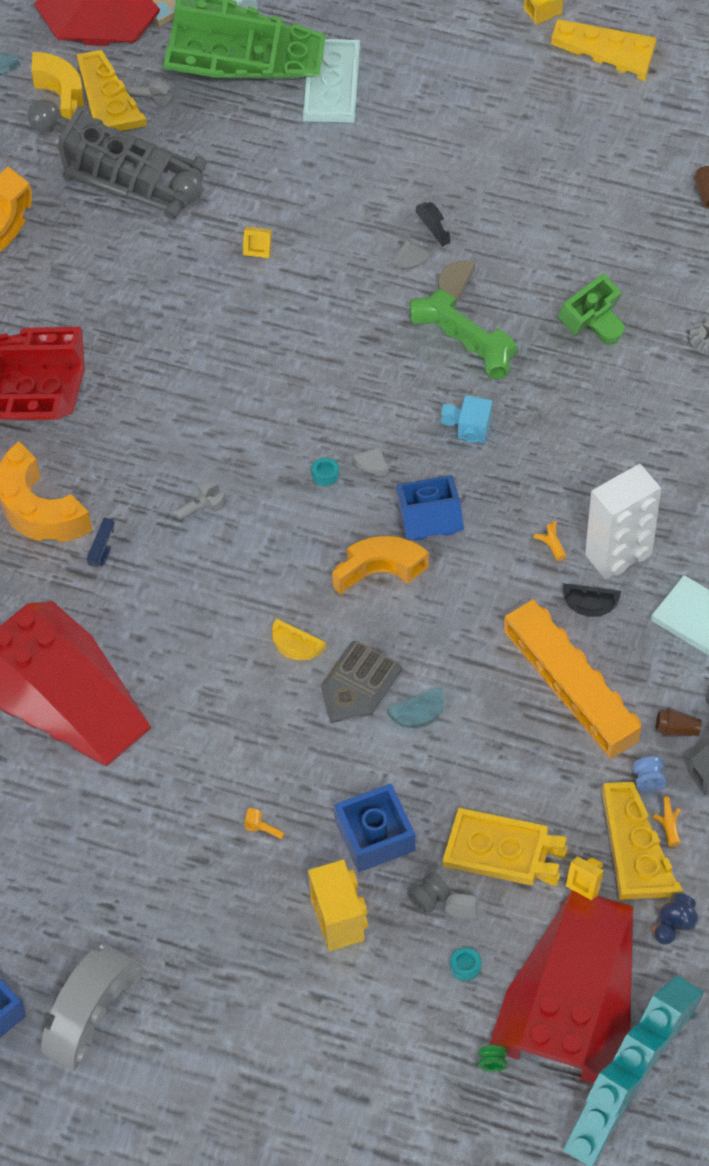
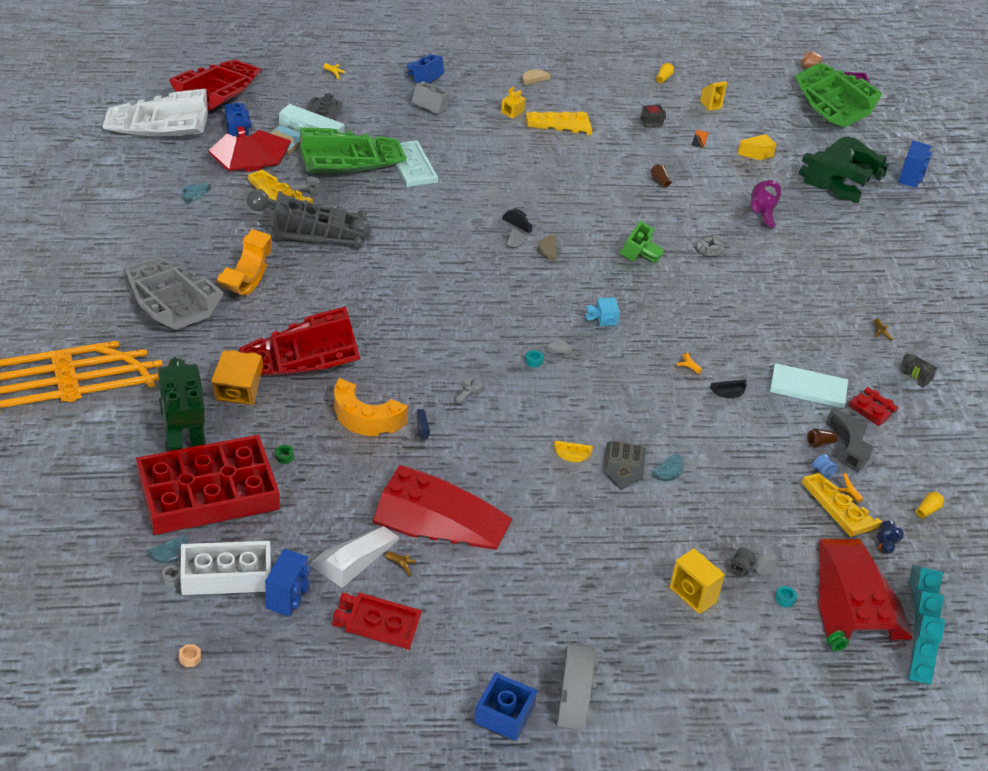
camera: 30 degrees left, 15 degrees down
yellow arch [31,52,85,120] -> none
yellow tile [243,226,272,258] -> none
light orange hand [244,808,285,840] -> none
light orange arch [332,536,429,595] -> none
blue brick [334,783,416,873] -> none
blue brick [396,475,464,540] -> none
bright green plate [410,289,518,379] -> none
yellow tile [442,808,568,886] -> none
light orange brick [504,599,642,760] -> none
yellow tile [566,856,604,901] -> none
white brick [585,464,661,580] -> none

